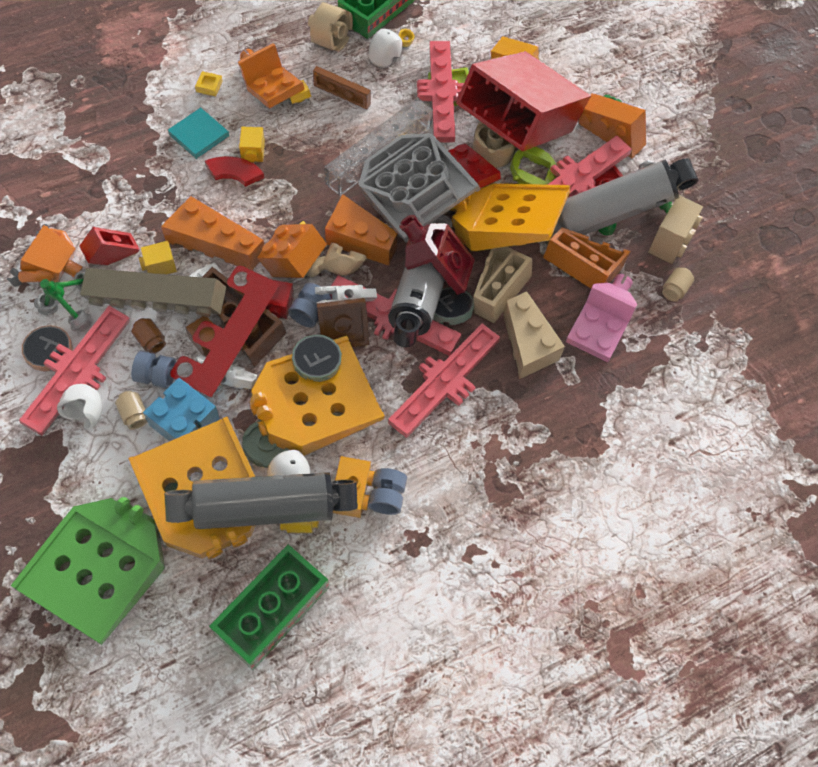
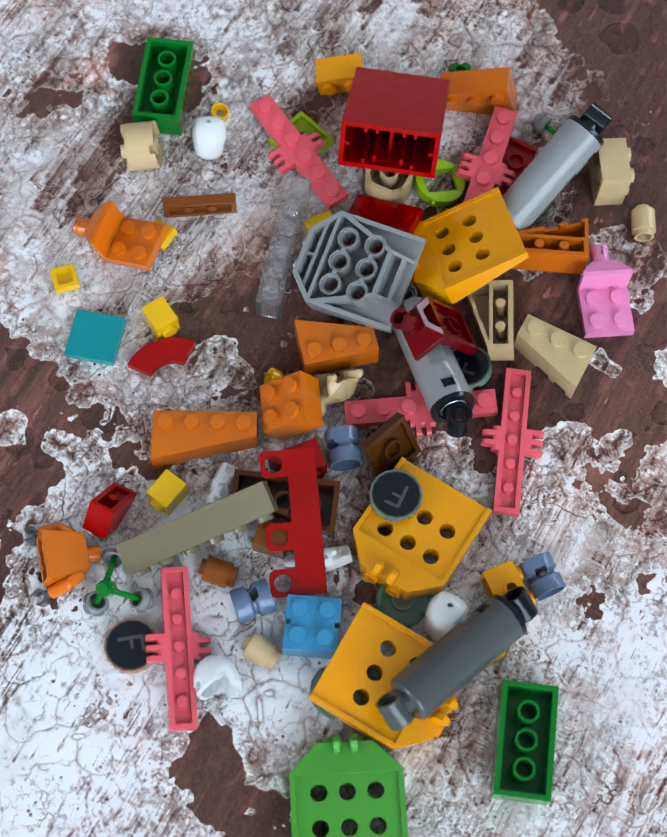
camera: 30 degrees left, 5 degrees up
white hinge [315,285,377,303] -> none

